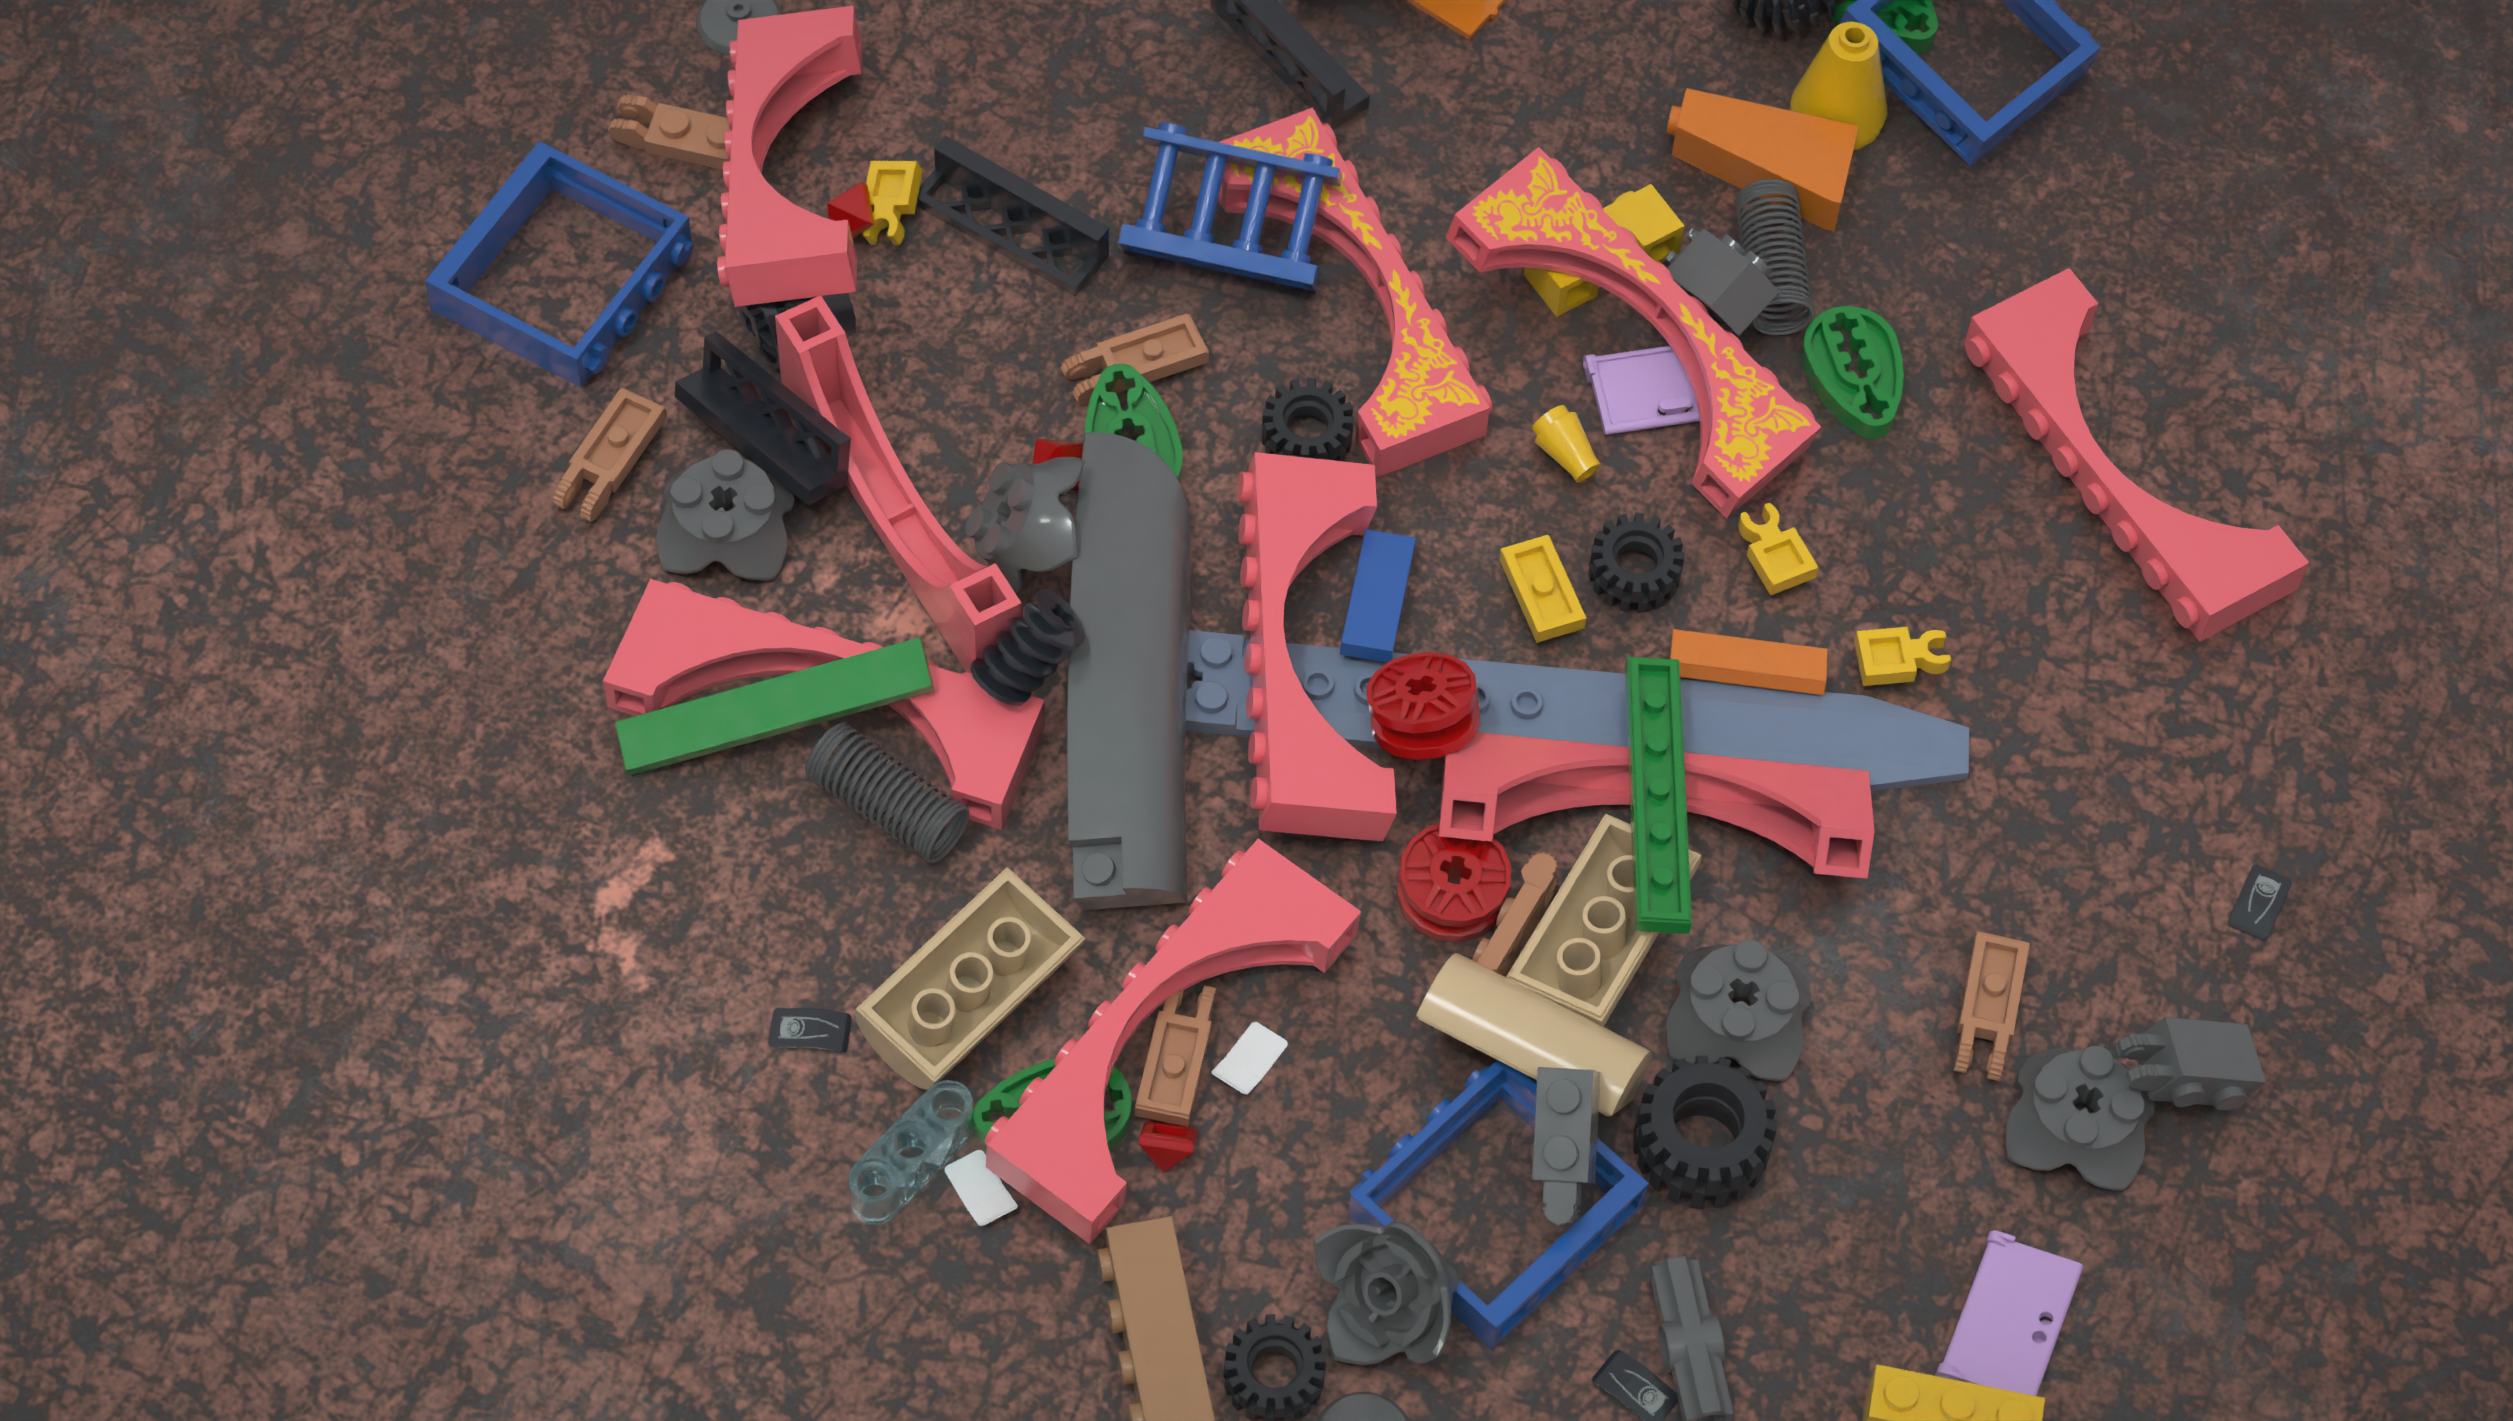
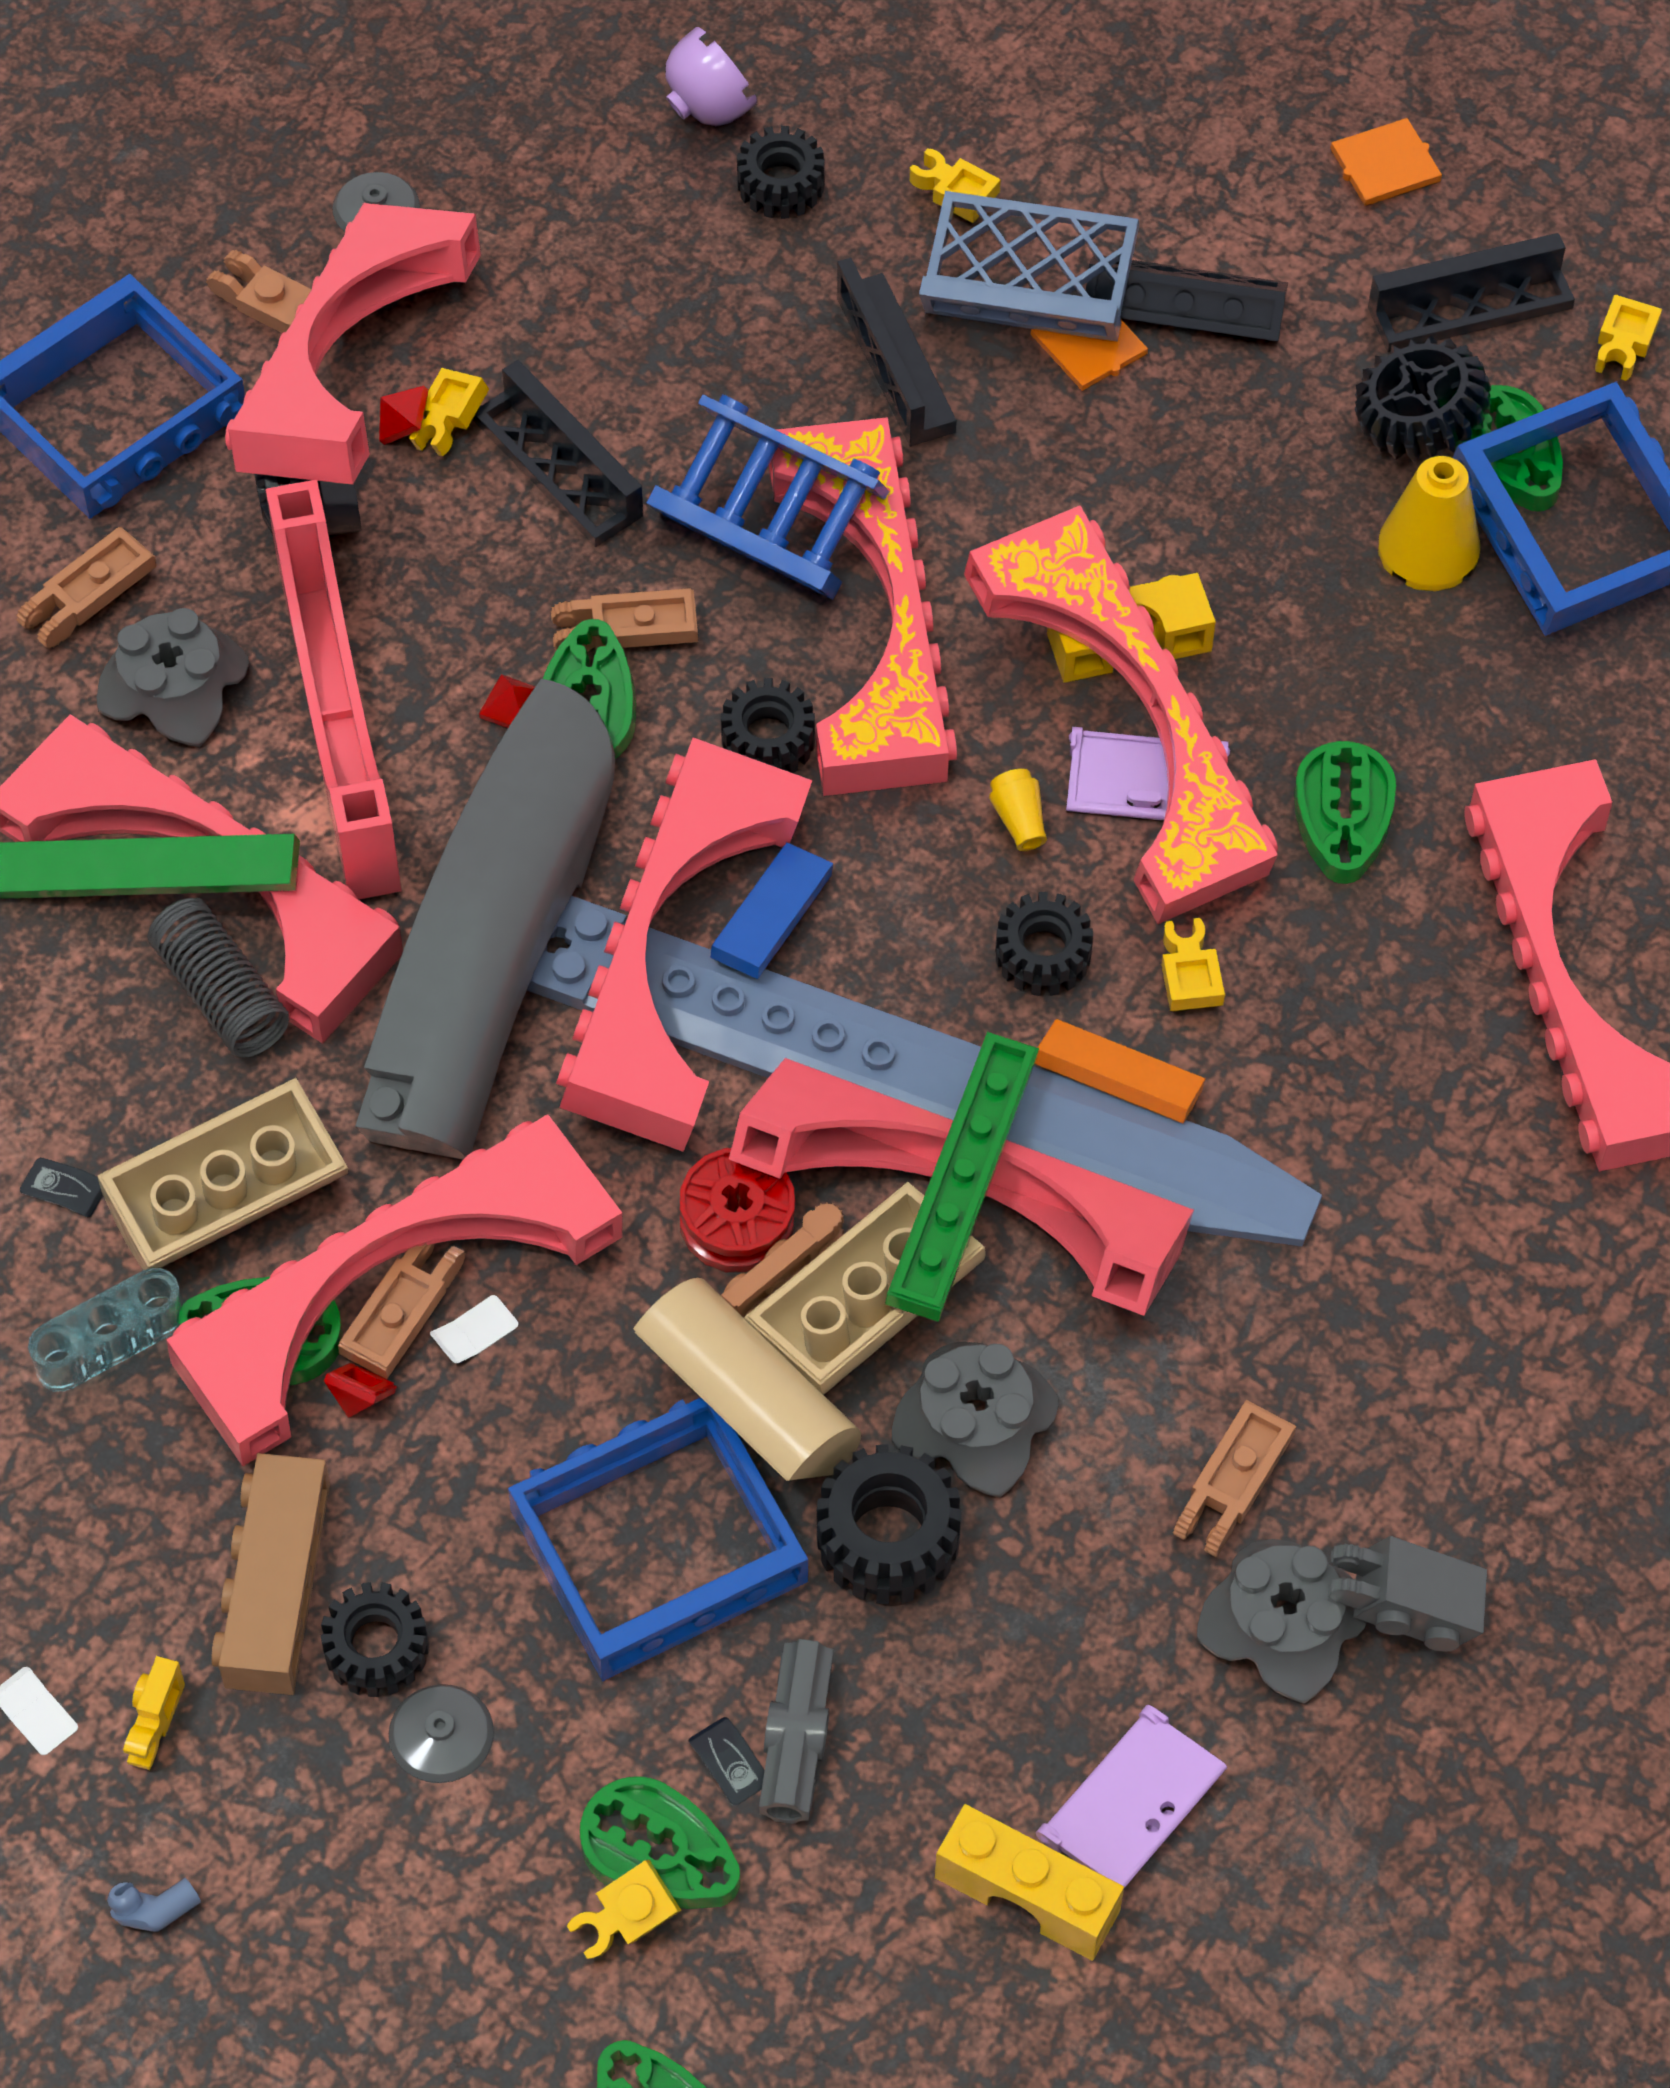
camera: 20 degrees right, 0 degrees up
black fence [674,331,851,506] -> none
white sticker [945,1150,1018,1226] -> none
dark grey brick [965,457,1085,595] -> none
black piece [970,589,1085,706] -> none
dark grey brick [1313,1222,1459,1365] -> none
red wheel [1366,652,1481,760] -> none
yellow plate [1499,534,1586,643] -> none
dark grey hinge [1532,1067,1601,1226] -> none
dark grey hinge [1664,228,1780,336] -> none
orange slope [1666,88,1859,232] -> none
dark grey piece [1735,179,1815,335] -> none
yellow plate [1854,627,1951,686] -> none
black sticker [2228,865,2292,940] -> none

